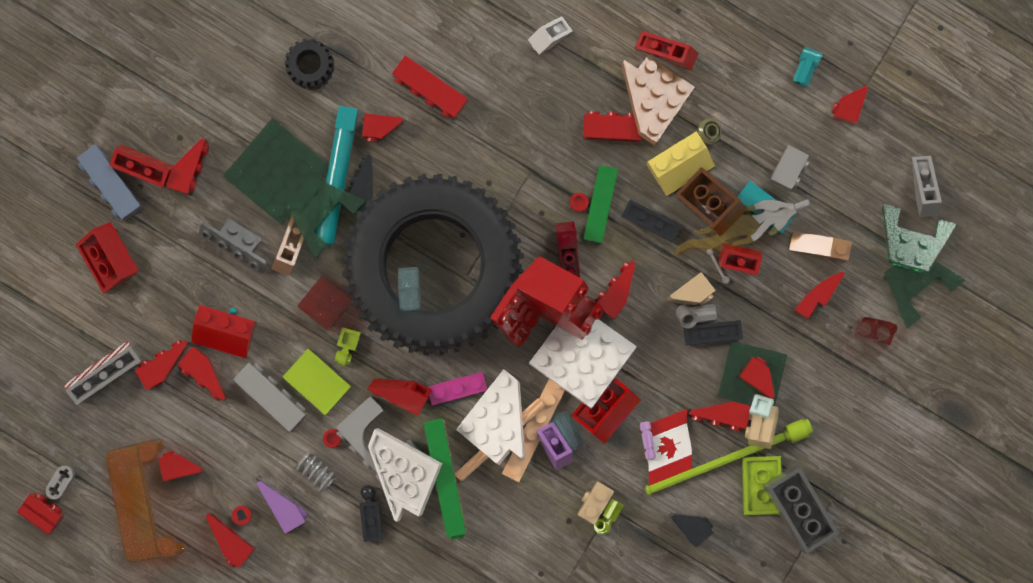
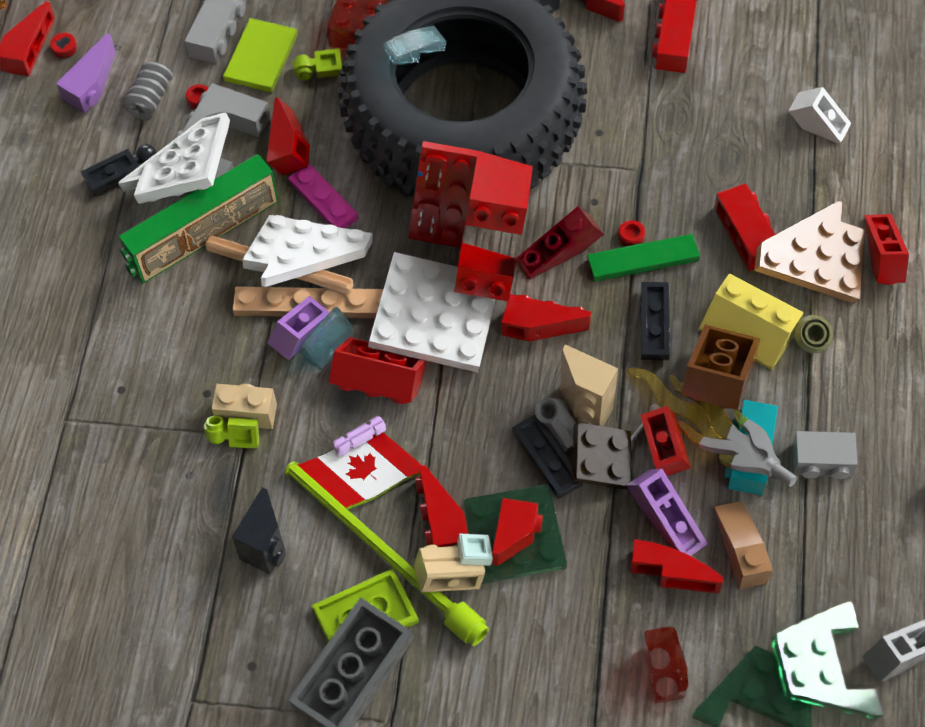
camera: 70 degrees right, 25 degrees down
none -> plate [572,422,631,489]
none -> medium lavender slope [627,469,708,556]

